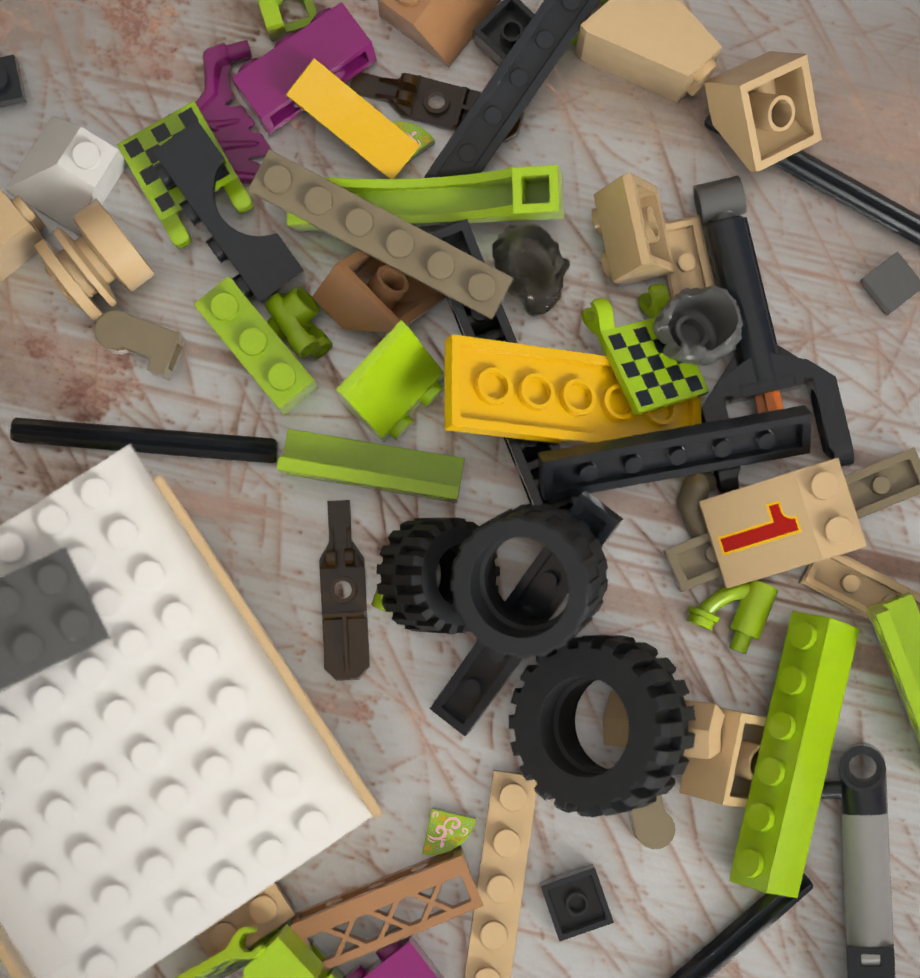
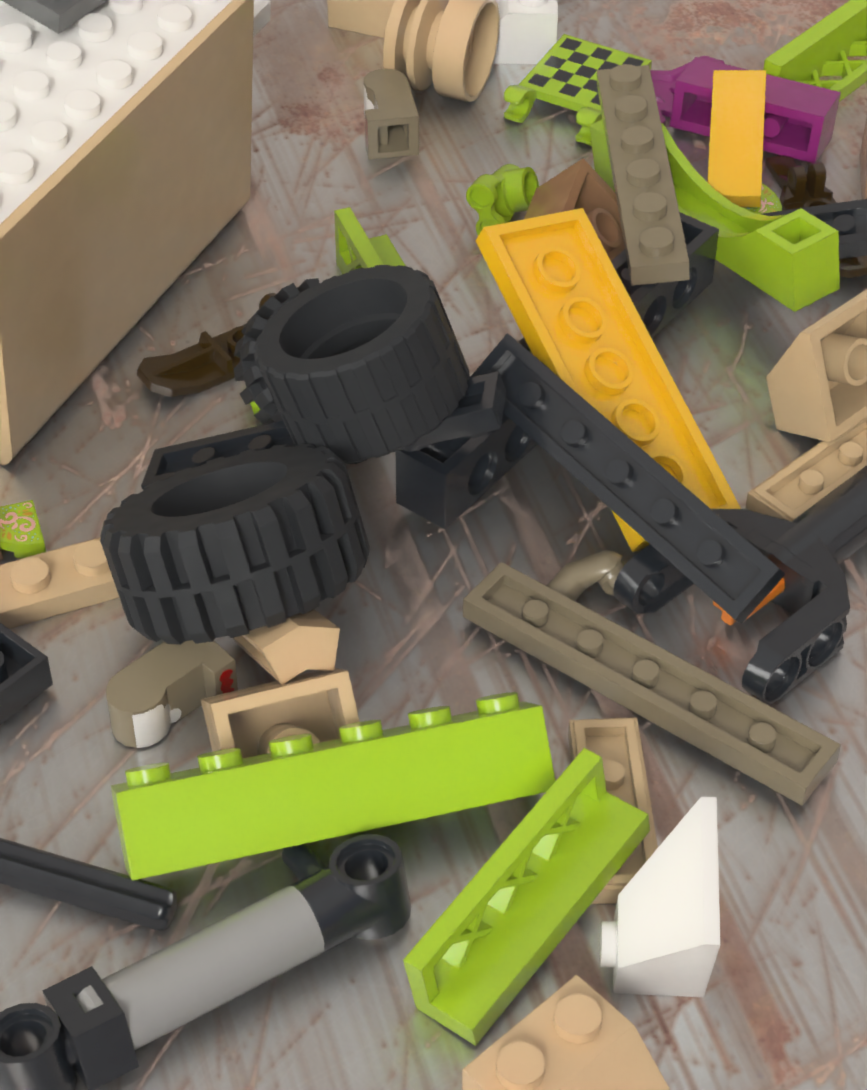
camera: 60 degrees right, 40 degrees down
black axle [10,417,278,463] -> none
black arch [152,120,304,303] -> none
lime arch [193,276,319,416] -> none
lime slope [336,320,444,443] -> none
clear smoke hair [492,224,570,316] -> none
lime flag [581,283,710,416] -> none
dark grey hair [653,285,743,366] -> none
lime plant [686,580,779,655] -> none
tan slope [698,458,867,589] -> none

